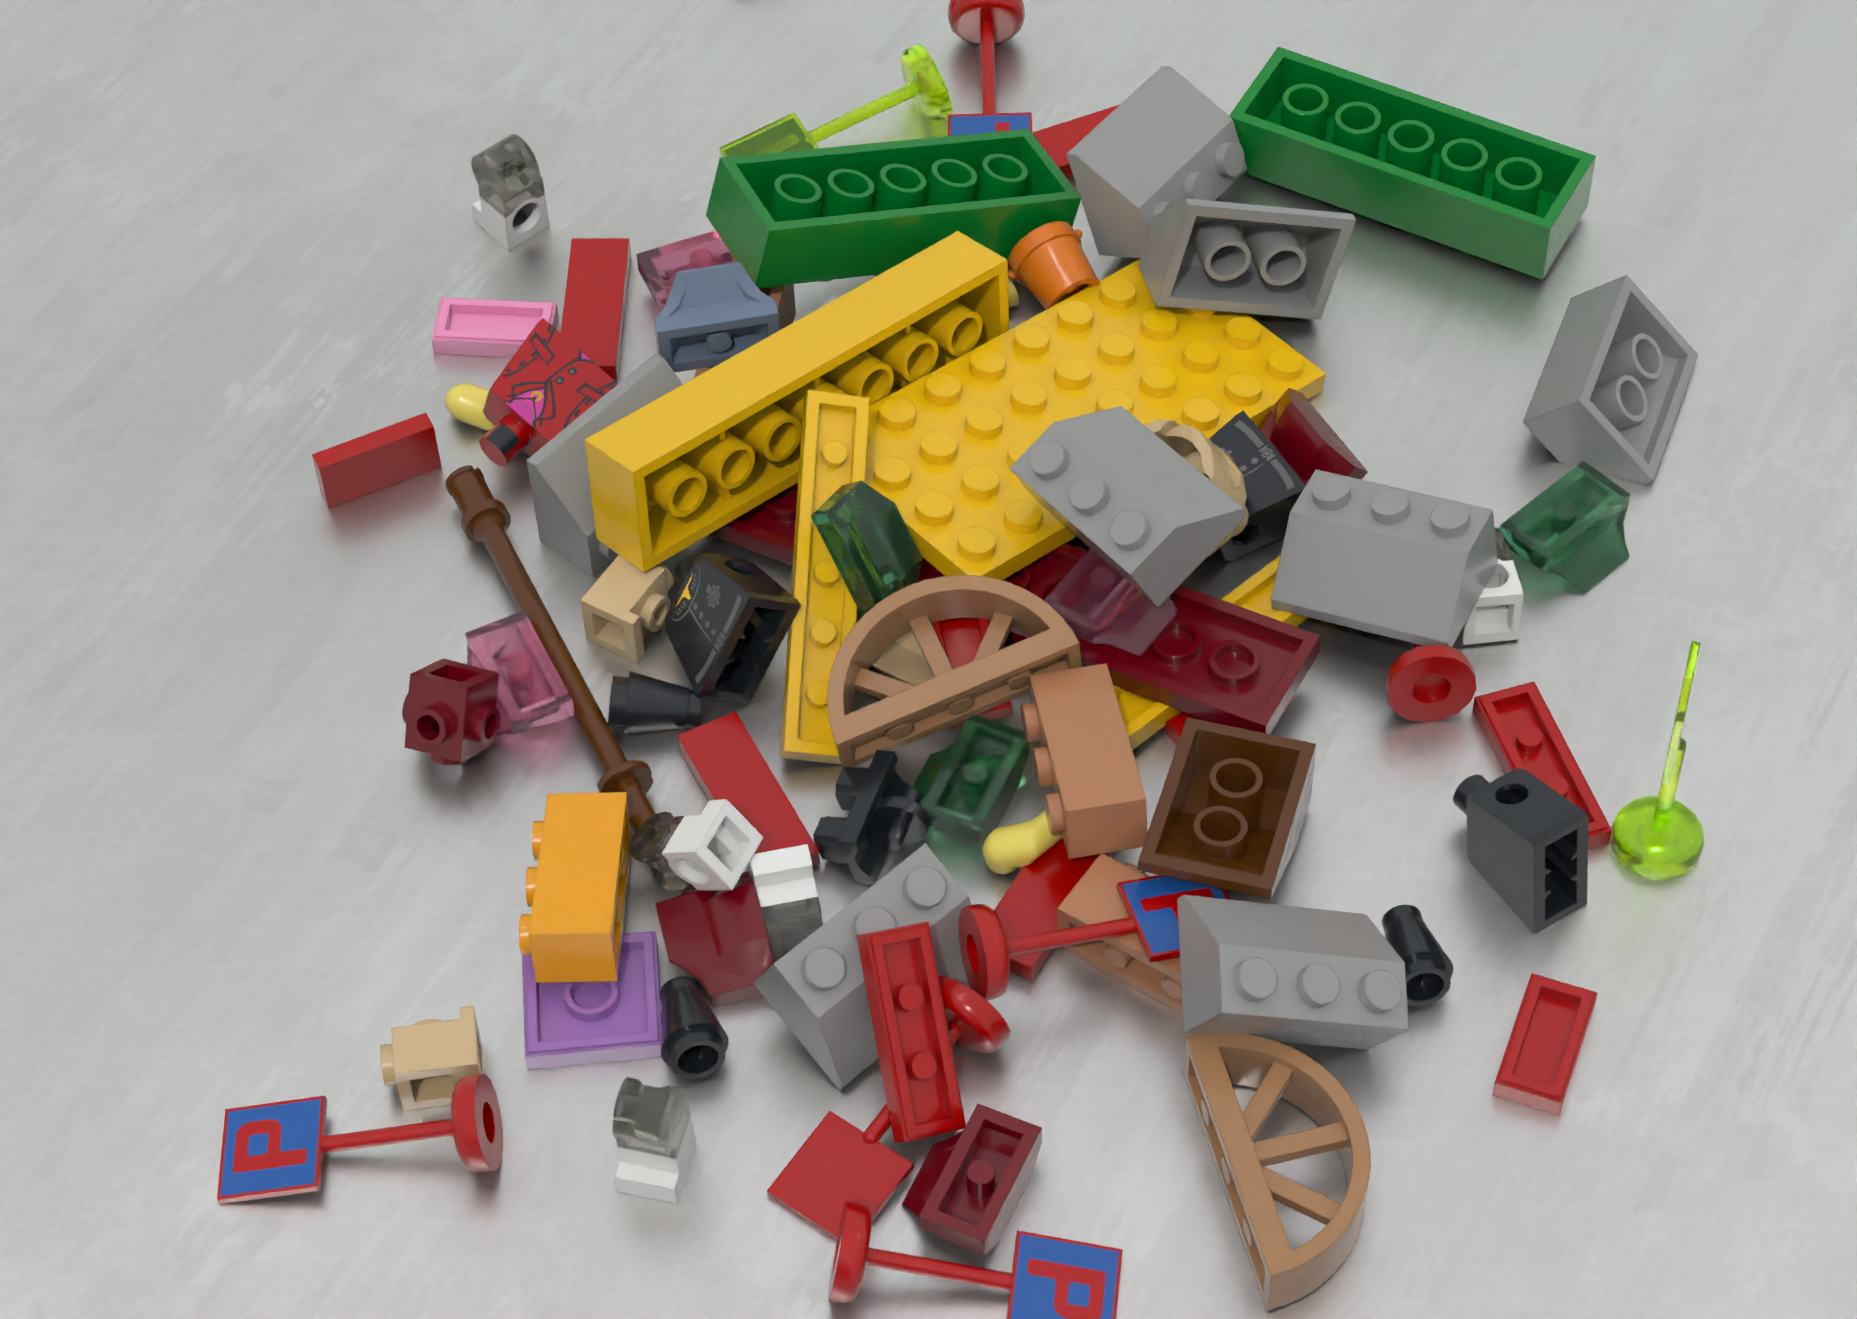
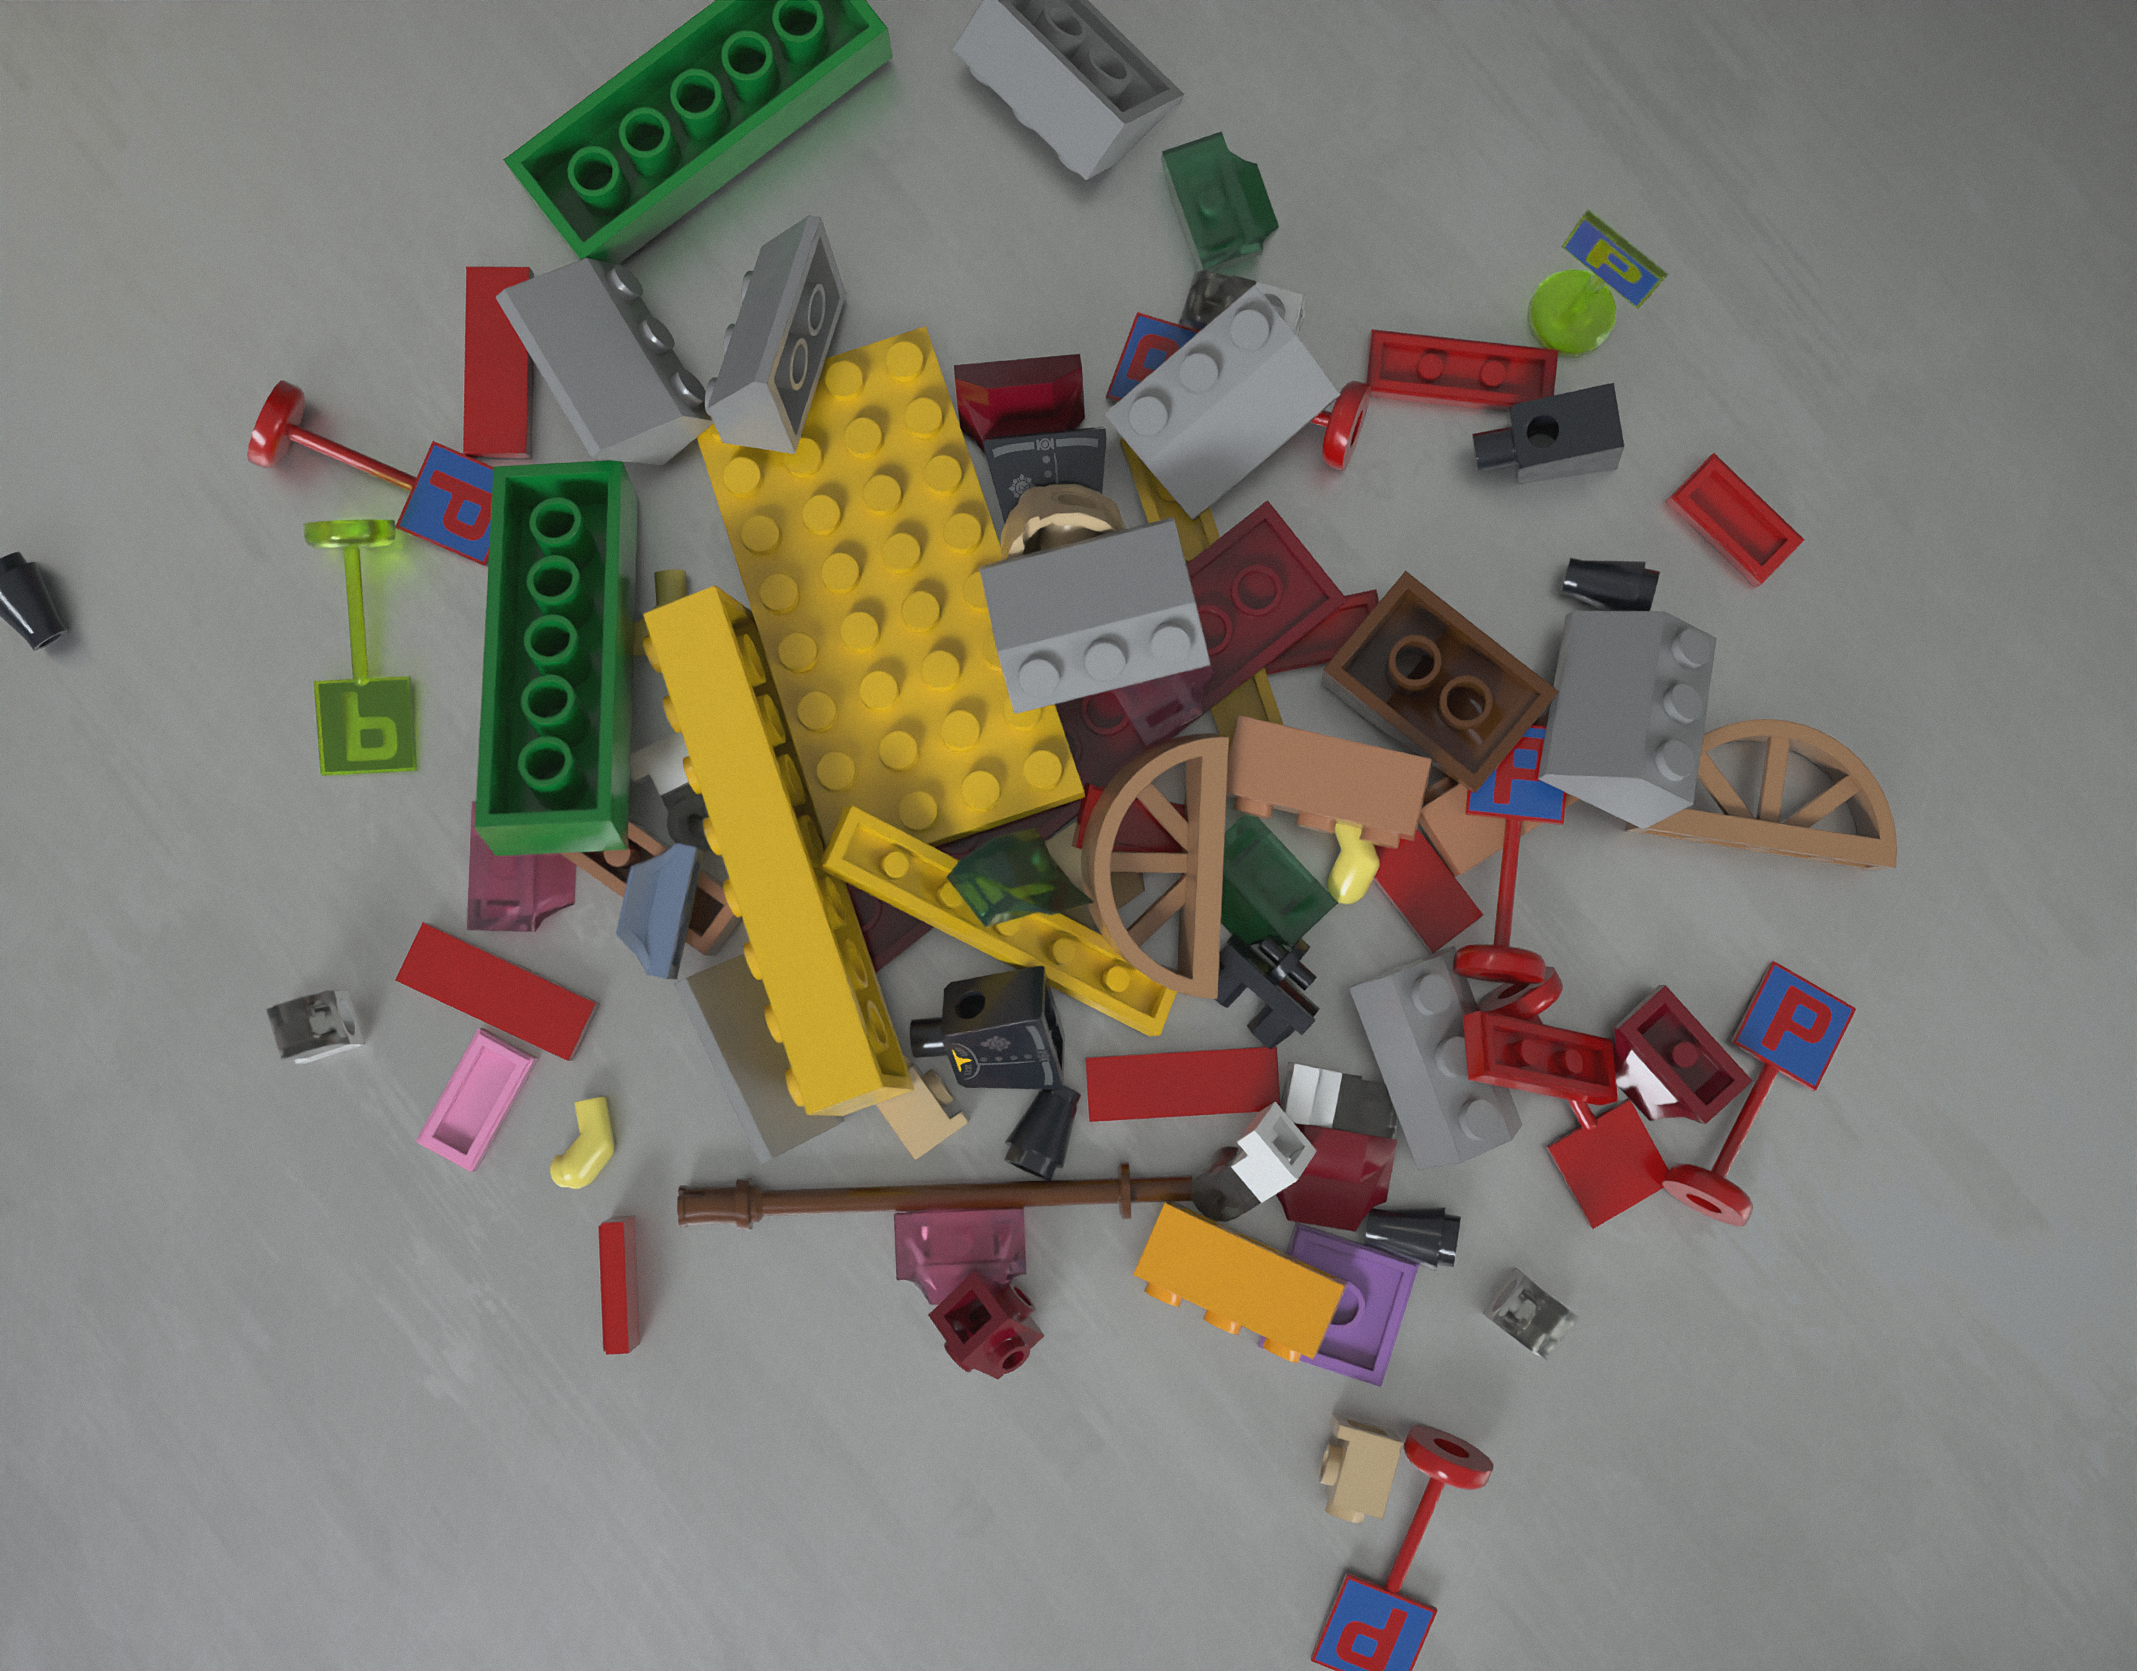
camera: 75 degrees left, 35 degrees up
red torso [479,318,618,467] -> none
orange piece [1008,221,1100,310] -> none

